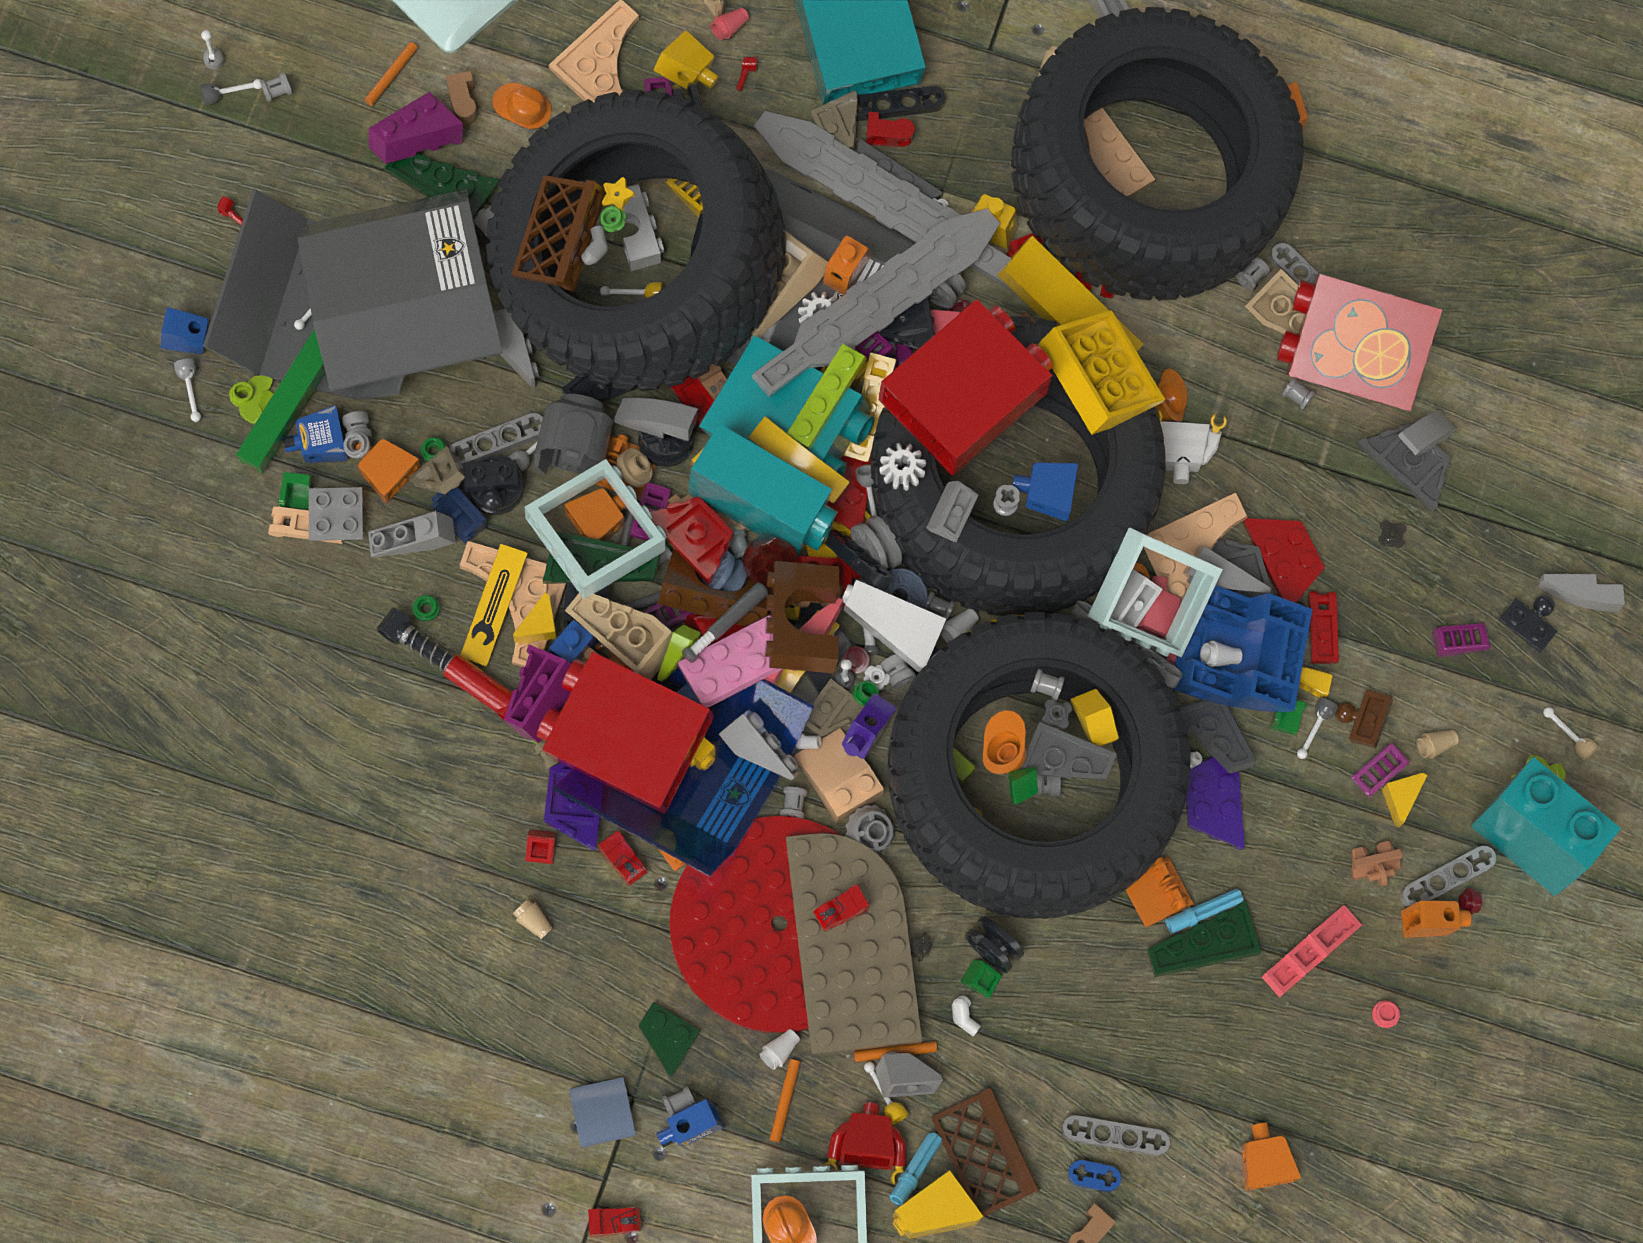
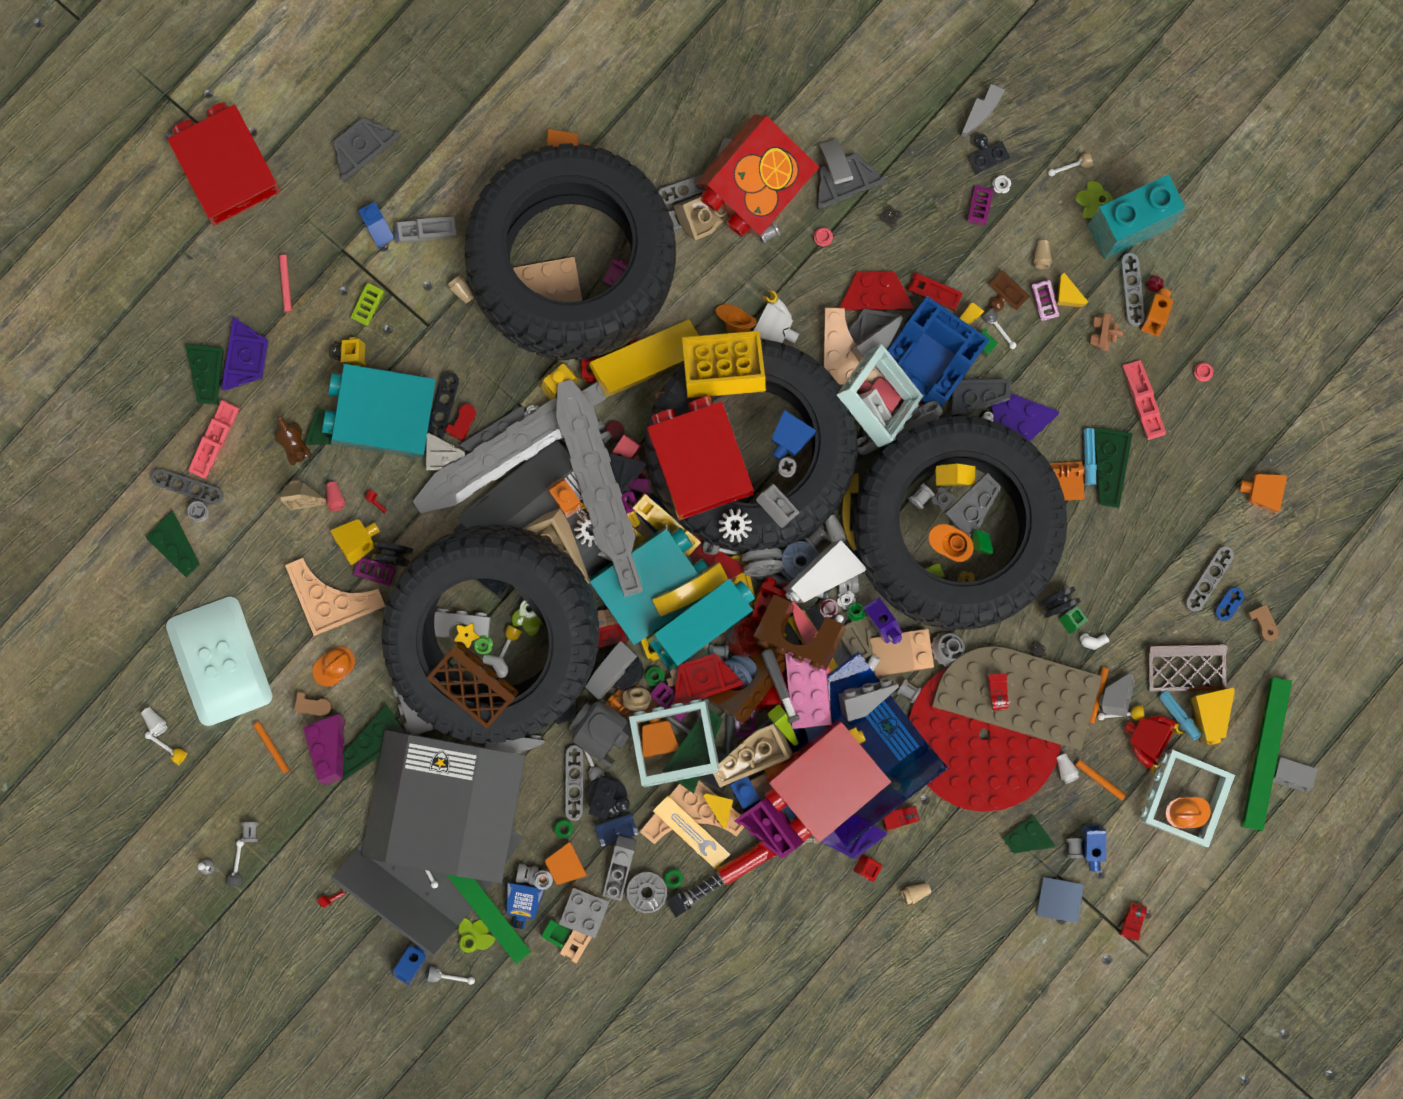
camera: 65 degrees left, 10 degrees up
dark tan wing [408,446,465,494] -> none
lime plate [787,343,867,450] -> none
black beam [825,530,893,590] -> none
white cone [1200,641,1242,668] -> none
none -> light grey wheel [627,872,667,913]
none -> green plate [646,667,665,686]
none -> coral plate [814,228,833,247]
none -> white plate [992,175,1011,193]

